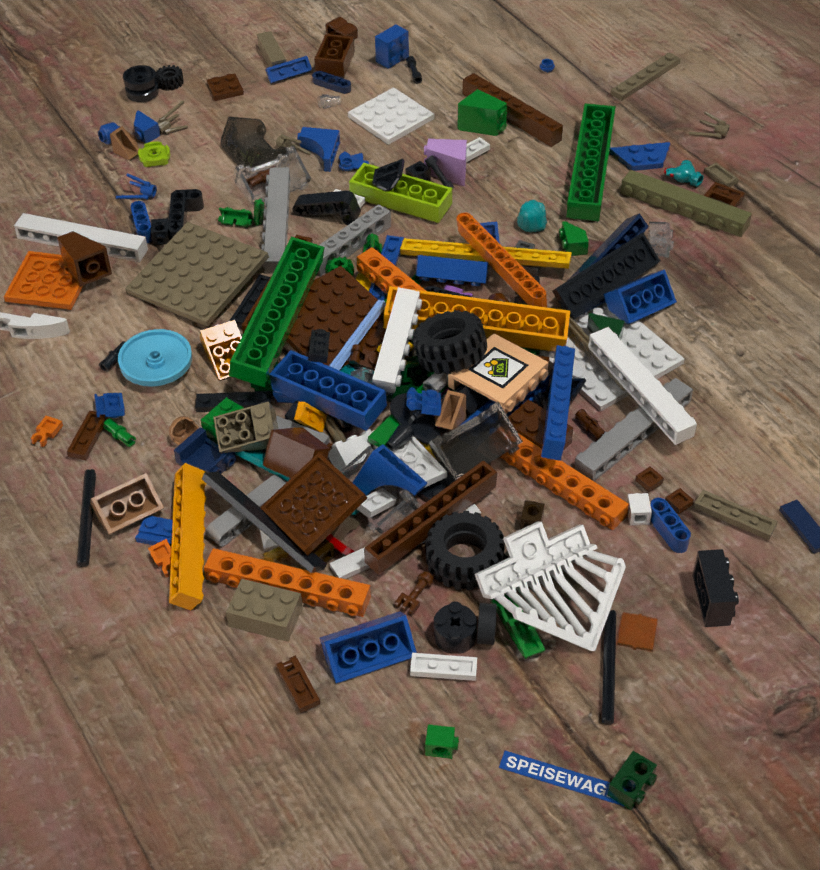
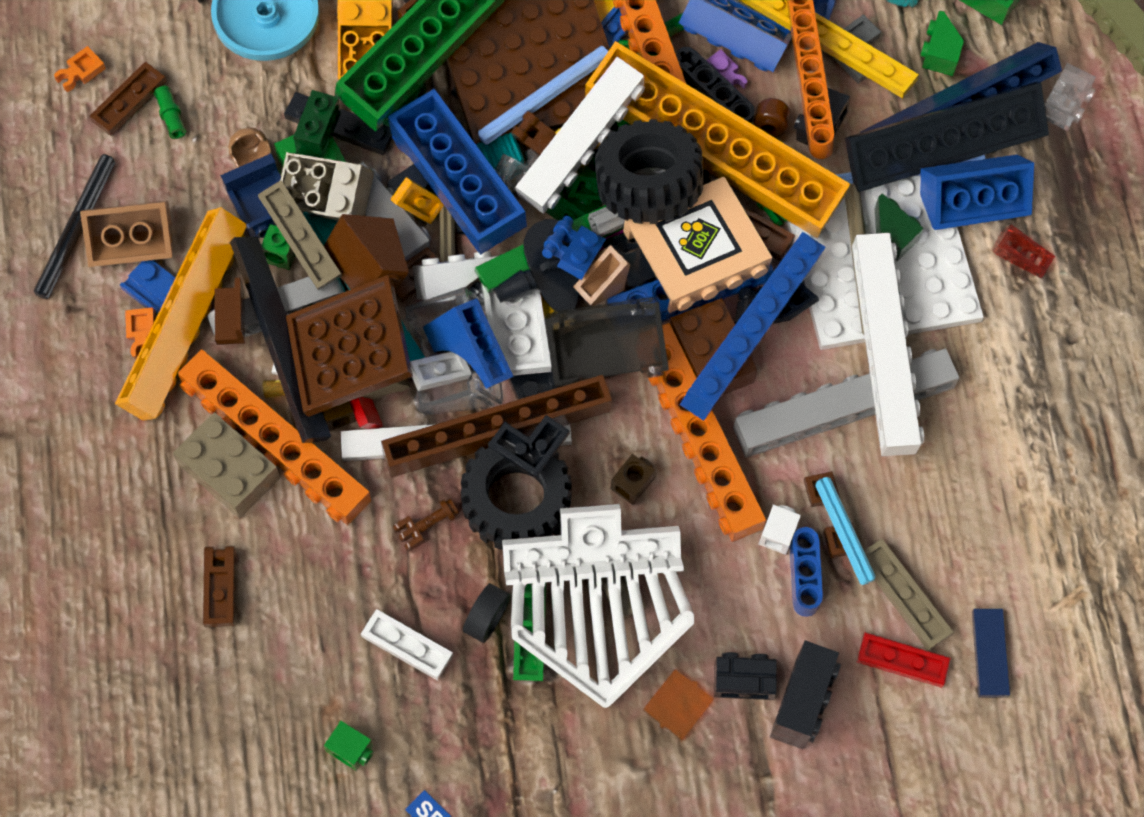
camera: 20 degrees right, 20 degrees up
blue plate [94,393,125,418] -> none
black plate [308,329,330,363] -> none
blue slope [320,611,417,683] -> none
black brick [434,601,477,654] -> none
reddish brown pin [575,409,606,441] -> none
black axle [602,610,616,725] -> none
none -> reddish brown panel [215,278,245,345]
none -> dark tan plate [258,180,342,291]
none -> green brick [261,224,296,270]
none -> dark green brick [293,90,341,158]
none -> black brick [488,415,570,479]
none -> black brick [714,652,777,700]
none -> medium azure axle [816,477,876,585]
none -> red tile [856,632,951,688]
none -> clear red slope [991,224,1055,278]

